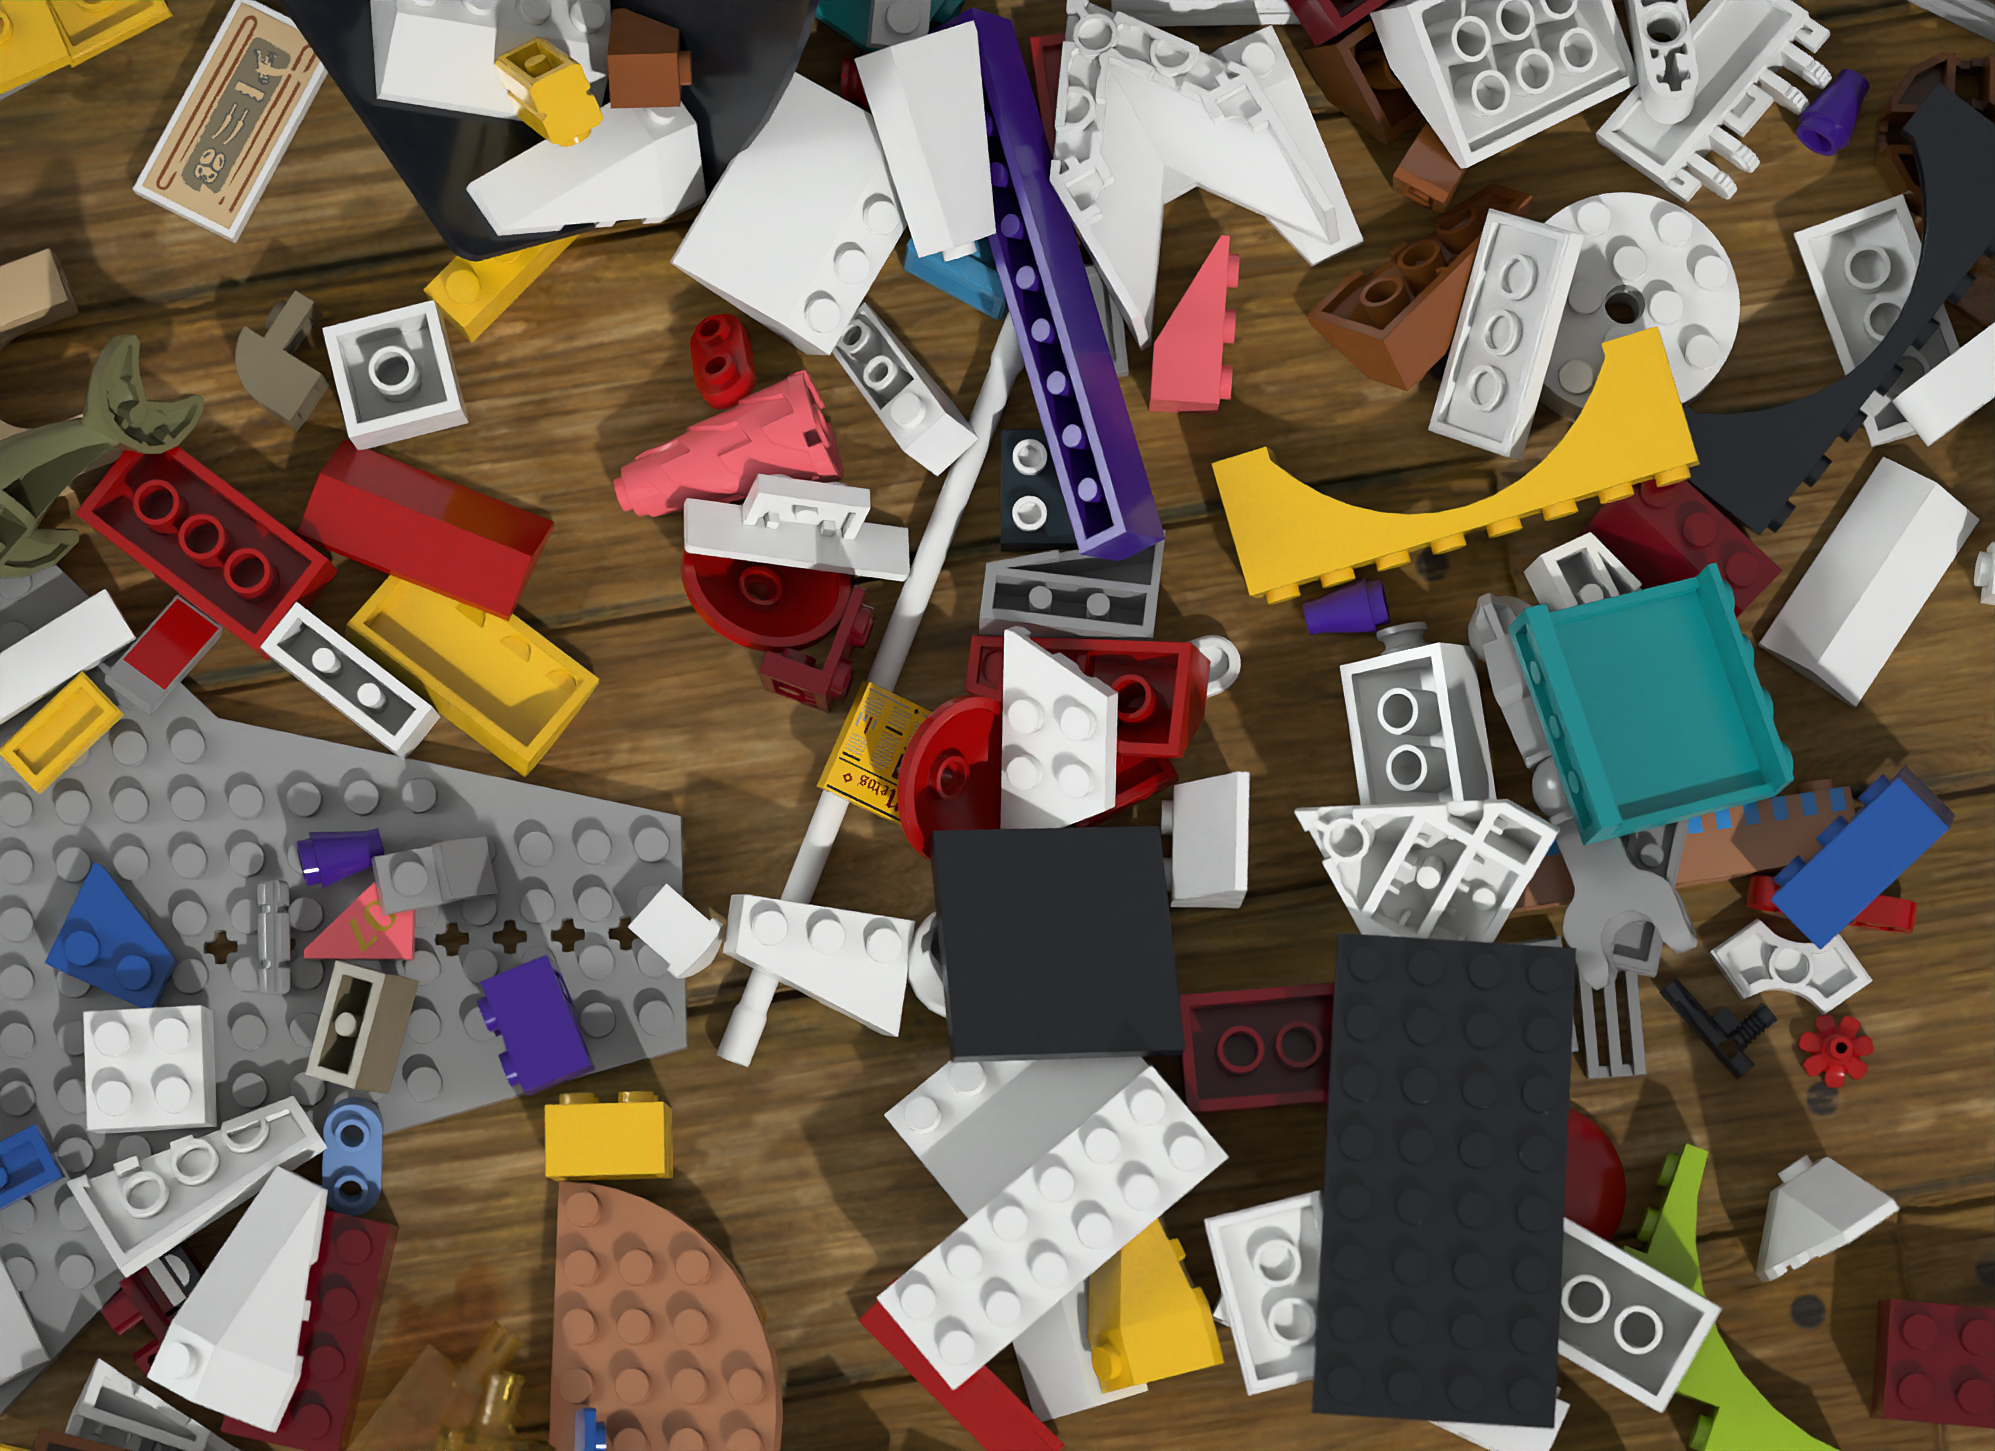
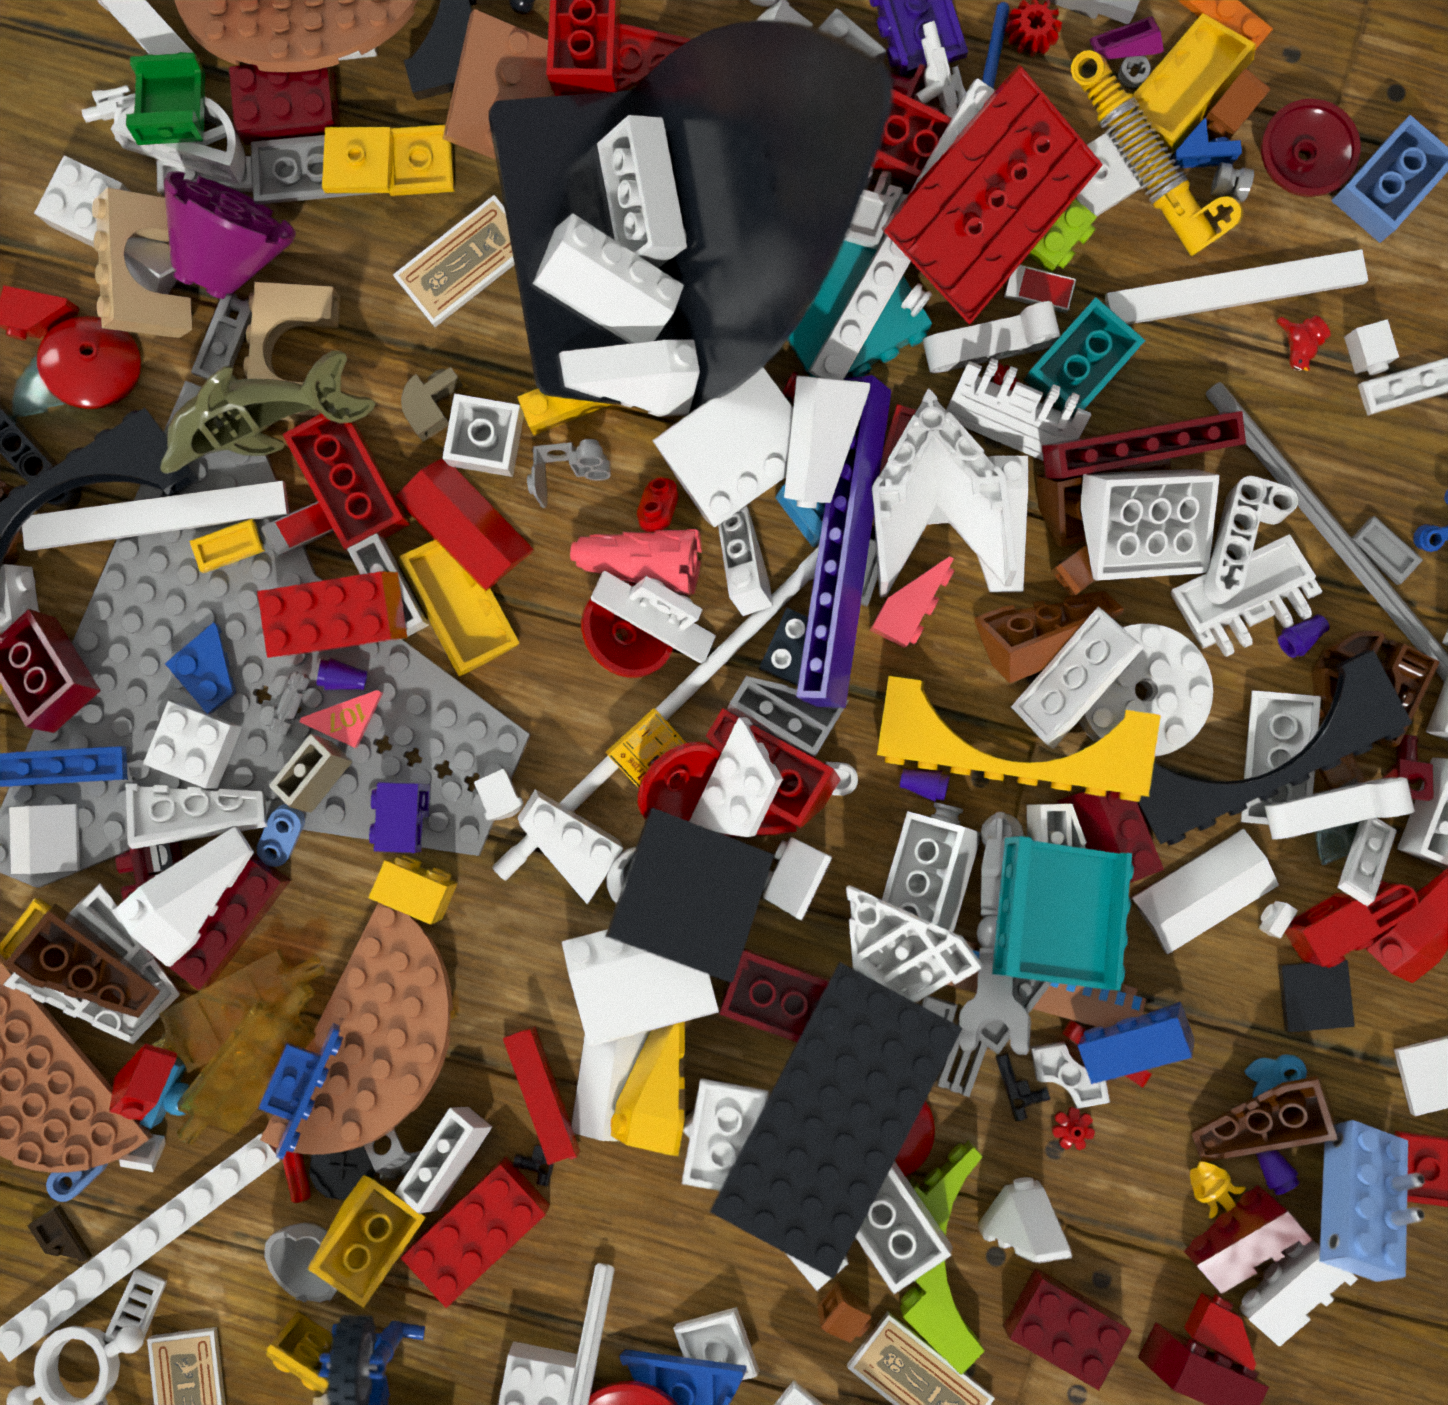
camera: 25 degrees right, 5 degrees up
light grey slope [371,836,498,916] -> none
yellow brick [494,37,604,147] -> none
dark orange slope [607,8,693,109] -> none
dark red bracket [759,585,876,714] -> none
white brick [877,1065,1228,1390] -> none
none -> red brick [257,571,408,658]
none -> light grey piece [527,439,611,508]

